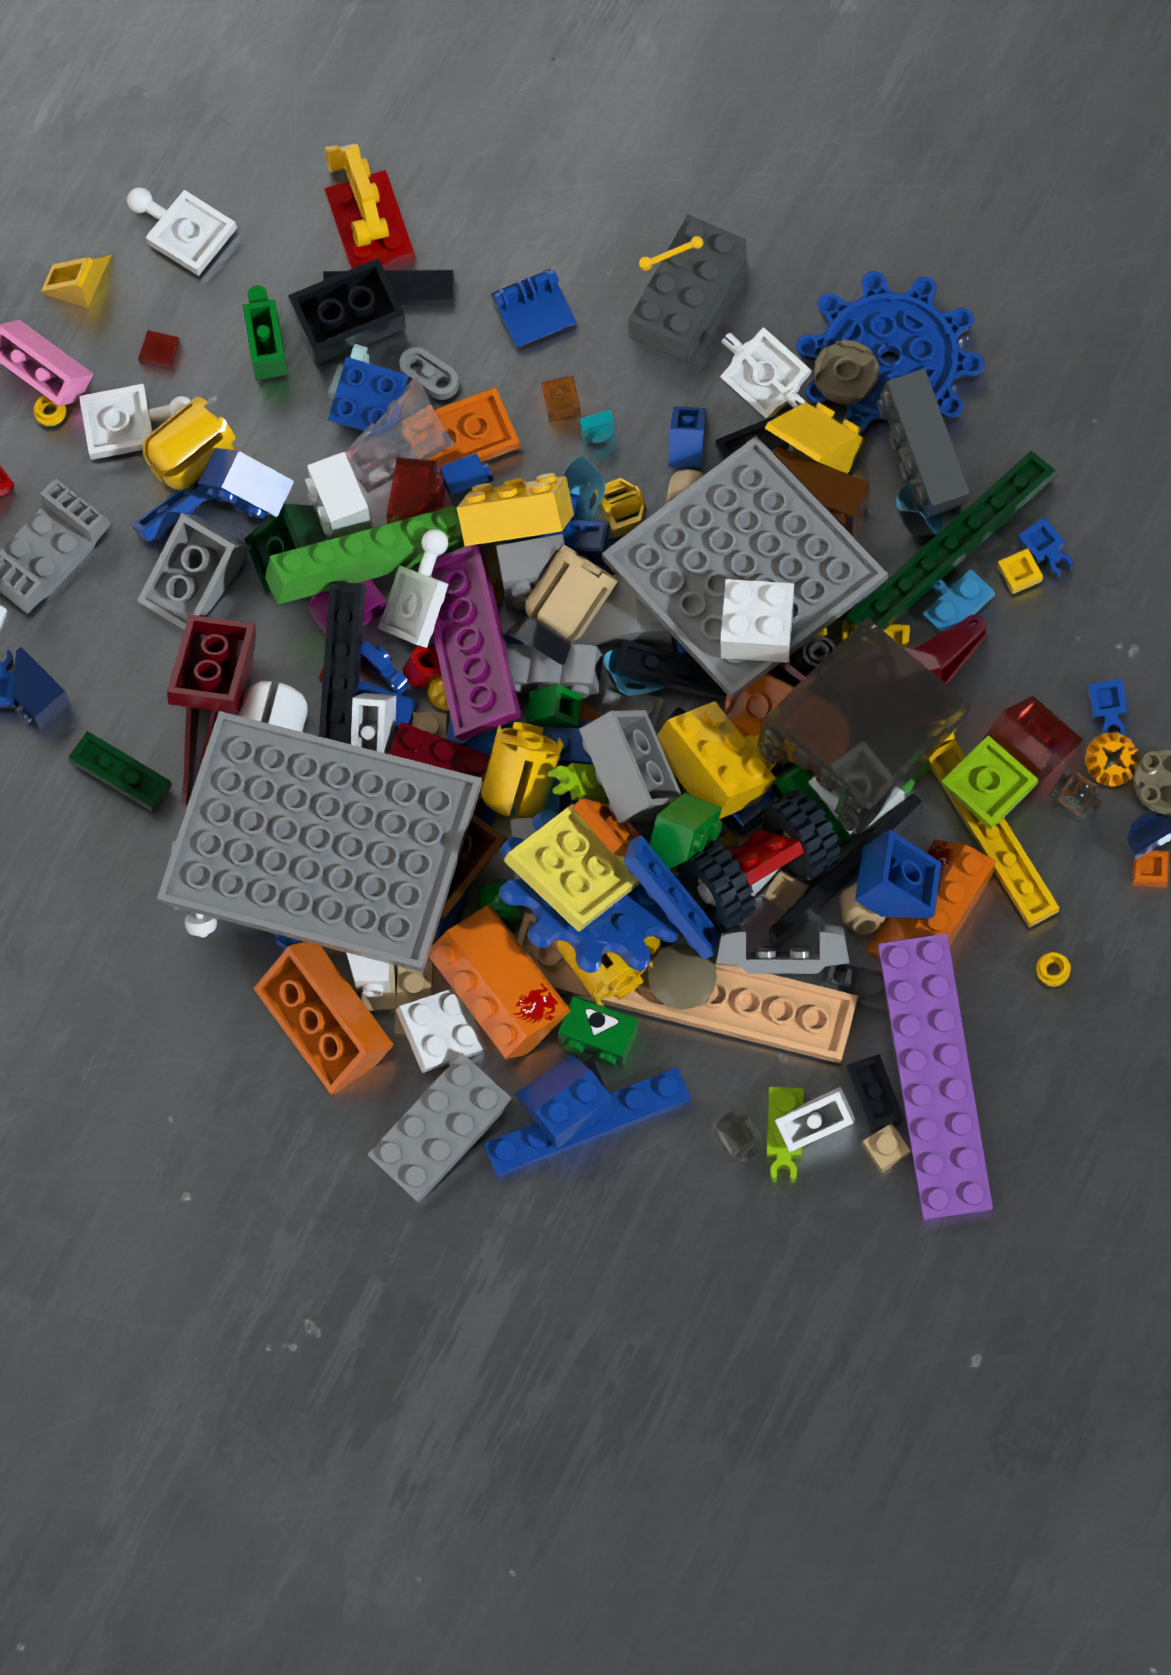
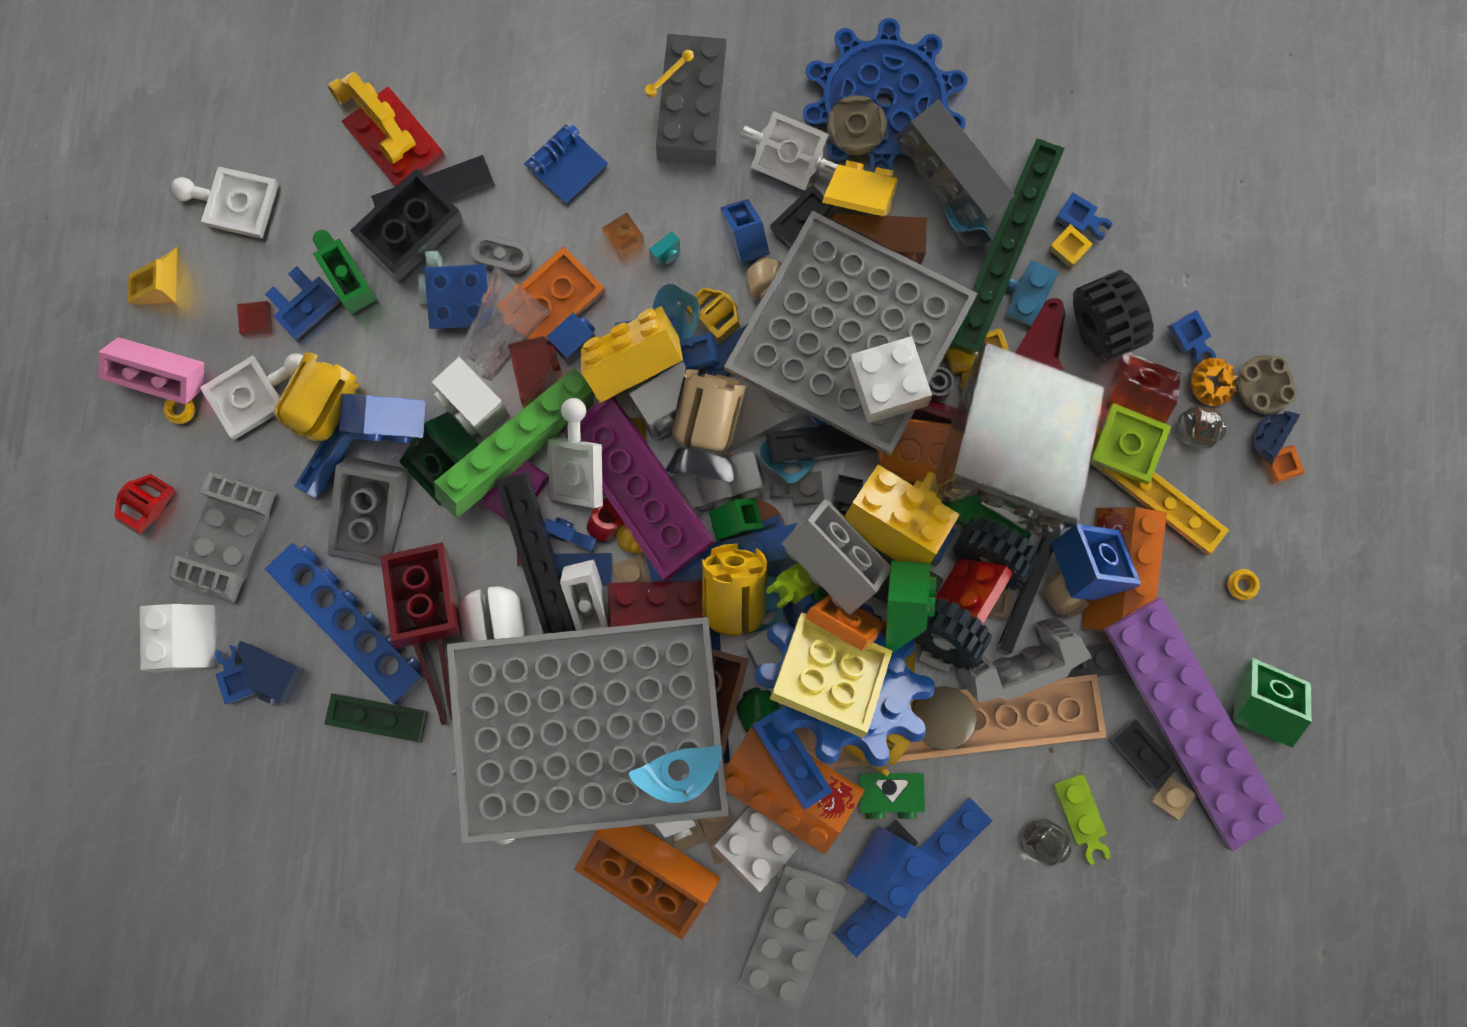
camera: 30 degrees left, 10 degrees up
blue plate [623,835,721,960] -> none
white slope [775,1087,855,1152] -> none
none -> blue plate [265,266,341,340]
none -> blue brick [265,543,426,706]
none -> medium azure piece [629,745,722,803]
none -> blue plate [751,708,833,810]
none -> black wheel [1072,270,1154,362]
none -> green slope [1233,658,1312,748]

